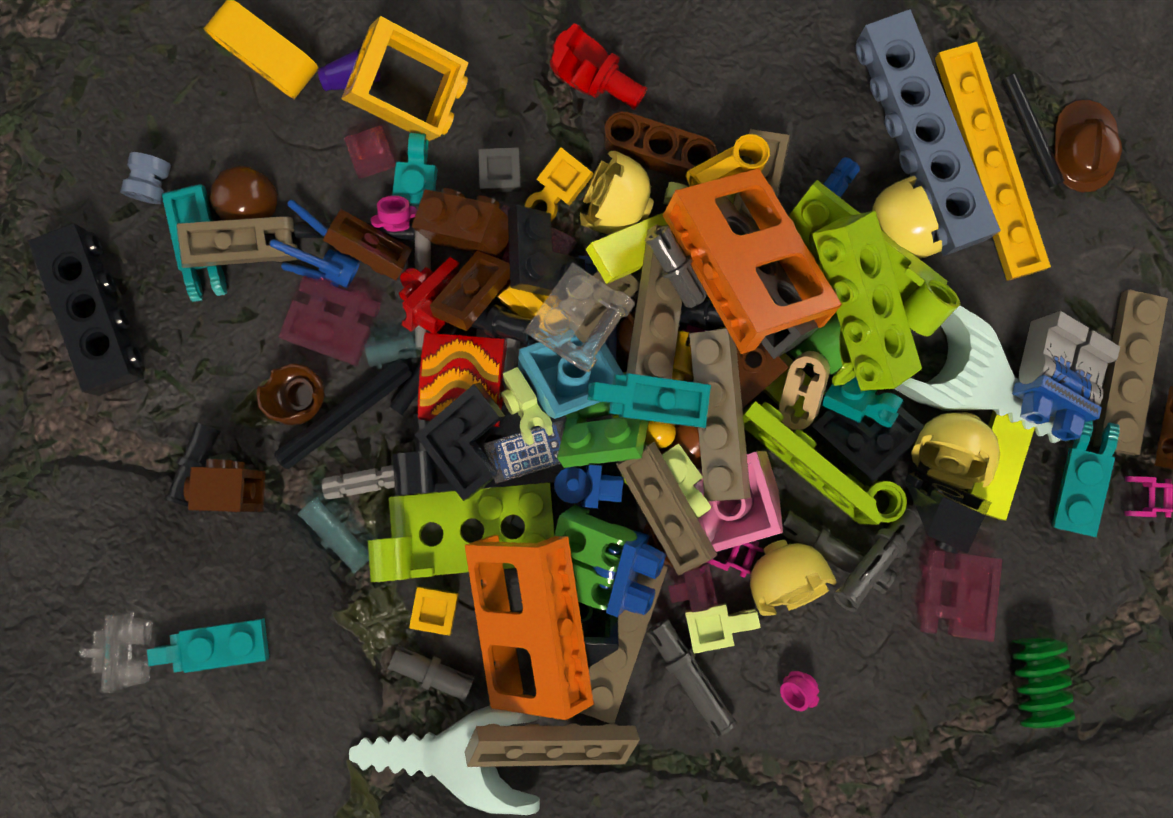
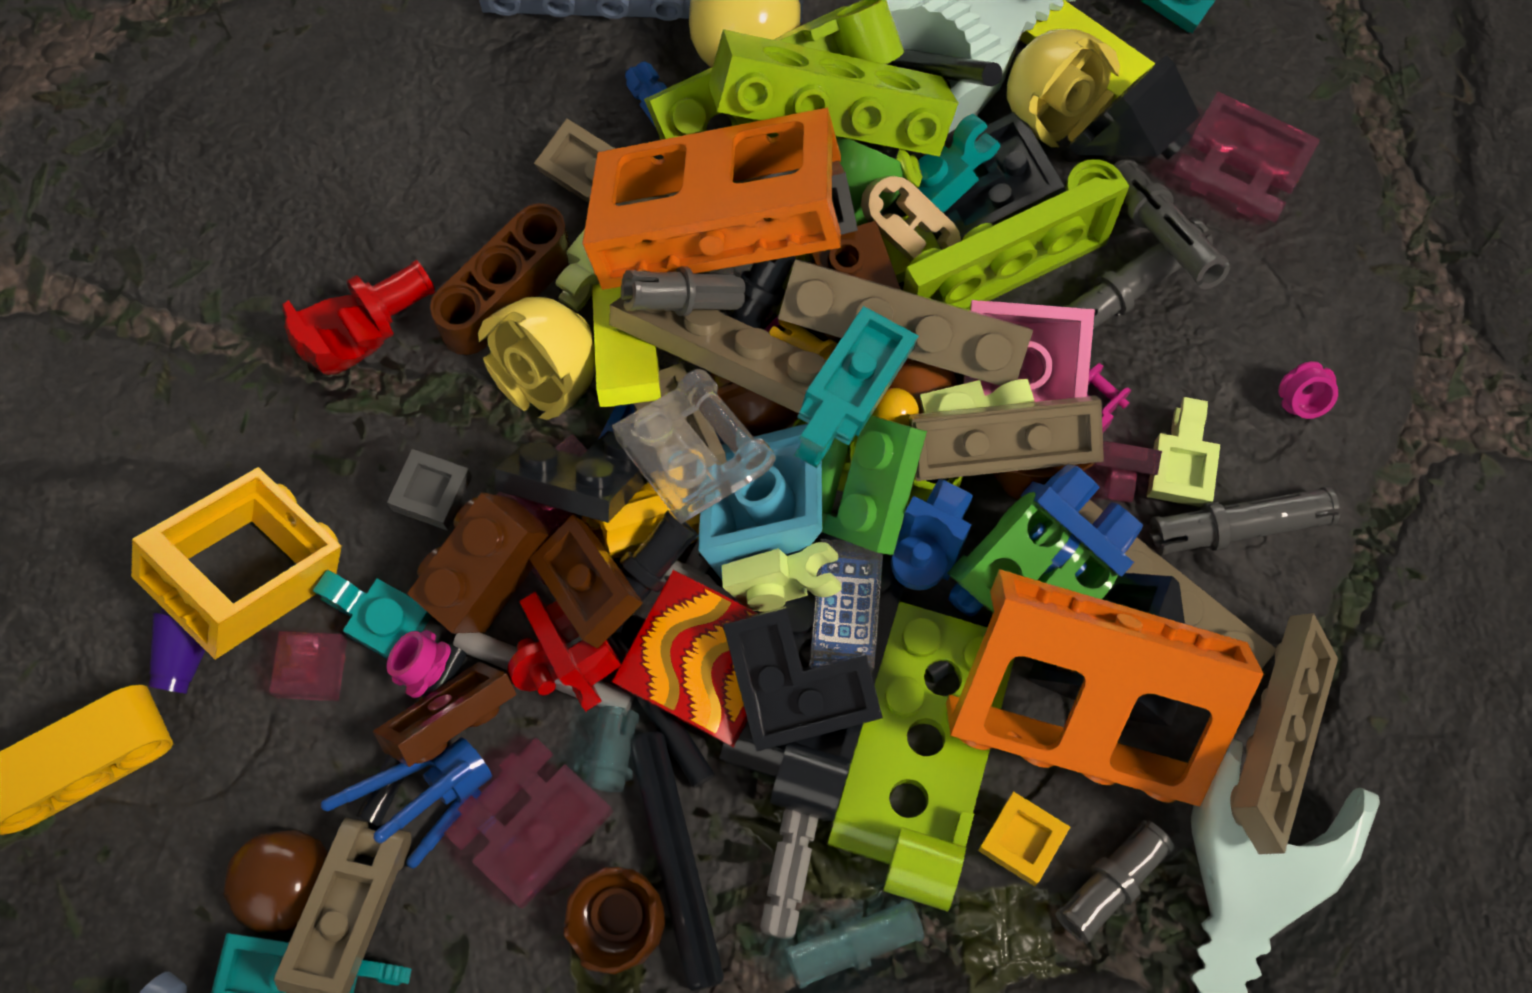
camera: 65 degrees left, 15 degrees down
yellow plate [525,148,594,221] -> none
yellow piece [686,134,770,187] -> none
light yellow cylinder [750,540,837,616] -> none
green piece [1012,637,1075,728] -> none
none -> black bar [891,49,1002,87]

